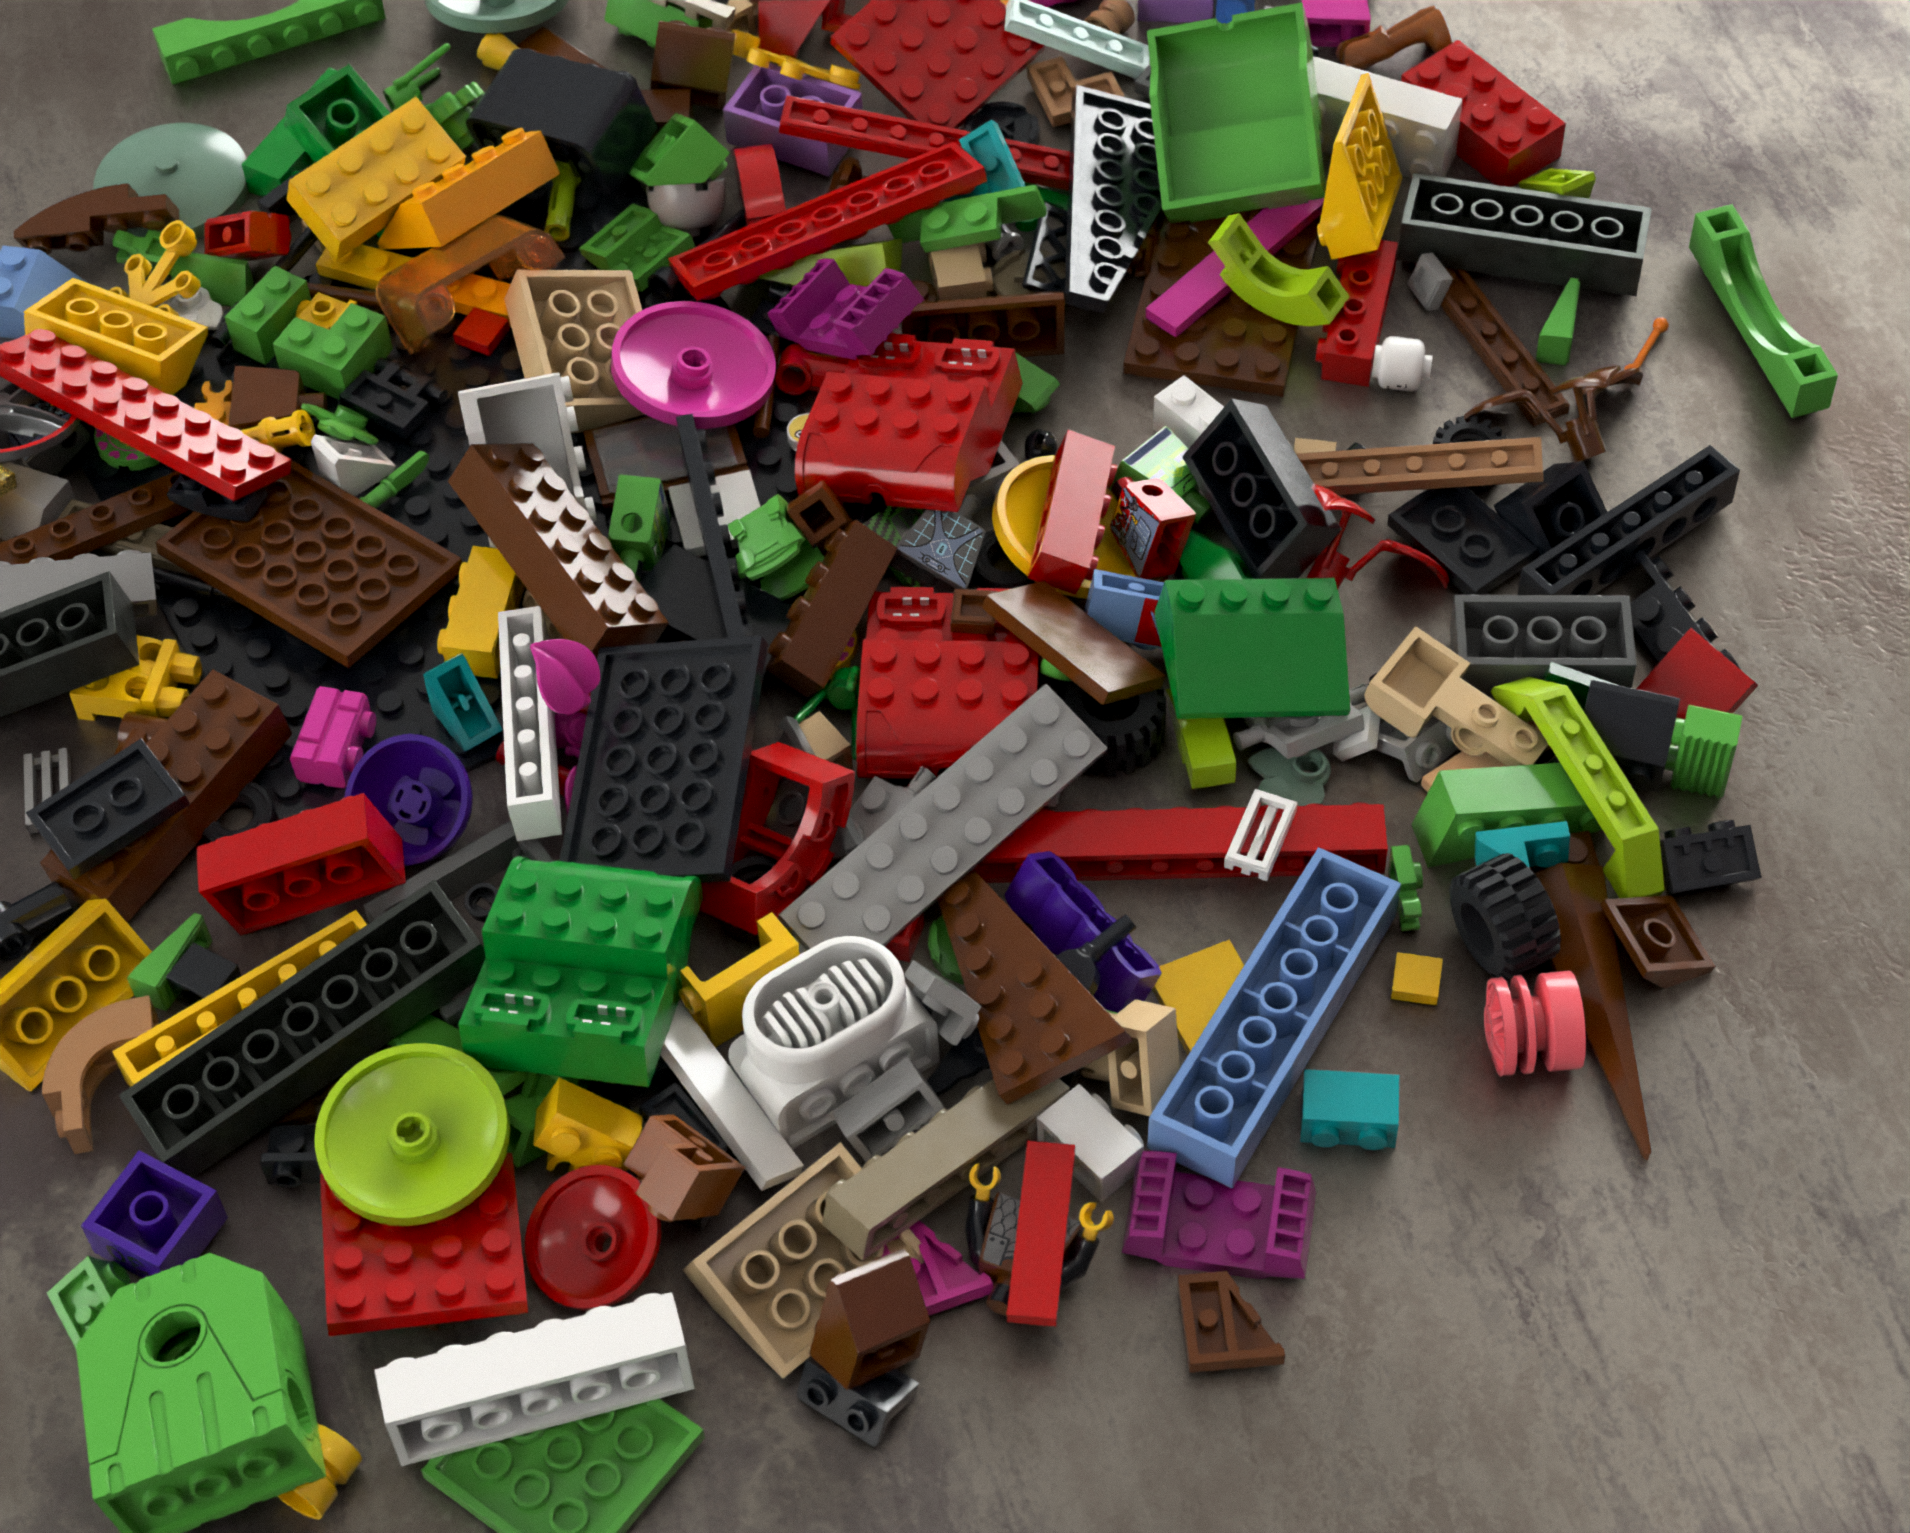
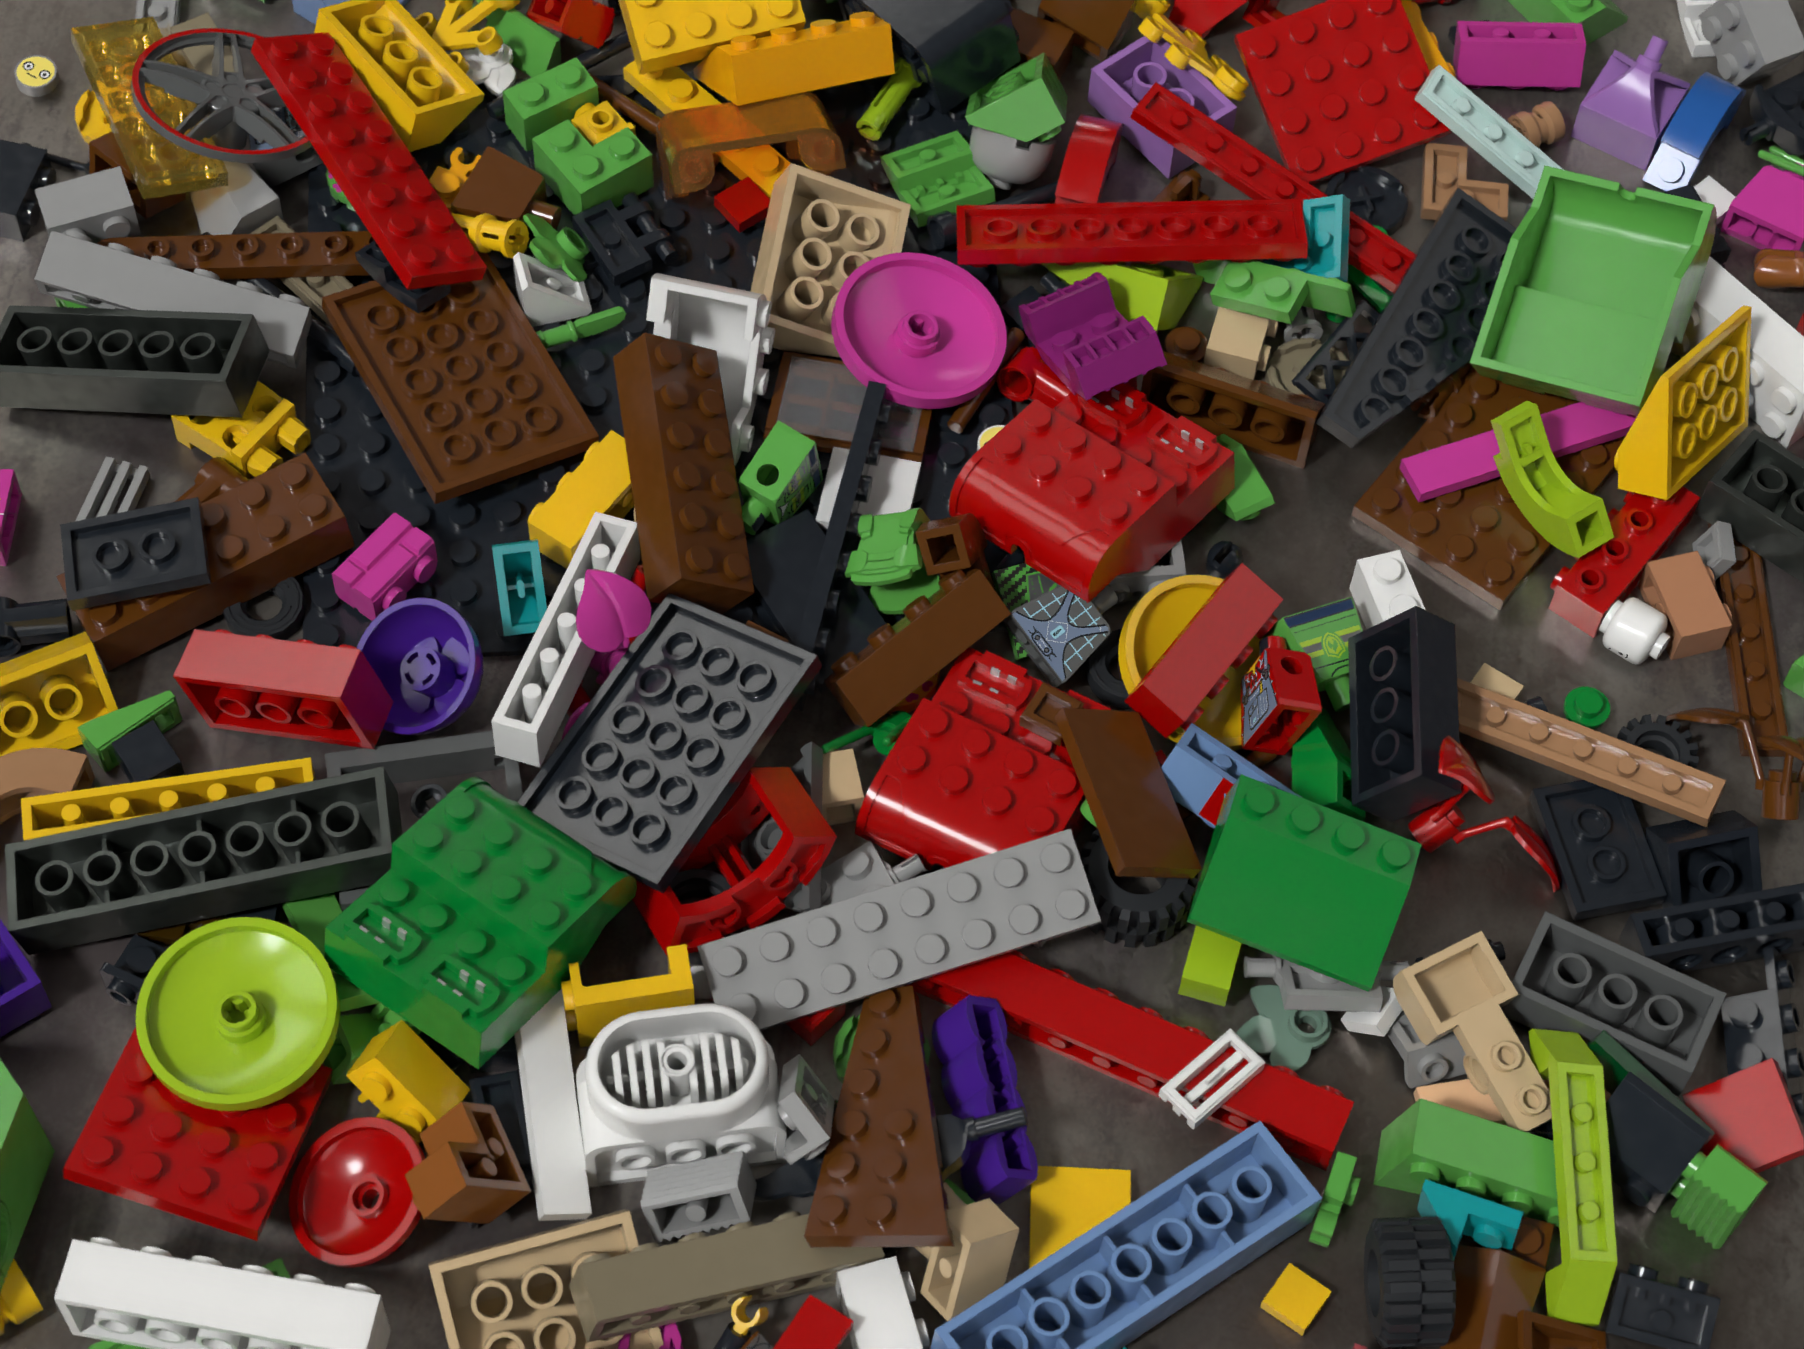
camera: 20 degrees right, 5 degrees up
none -> green plate [1563,686,1610,730]
none -> nougat brick [1638,551,1733,660]

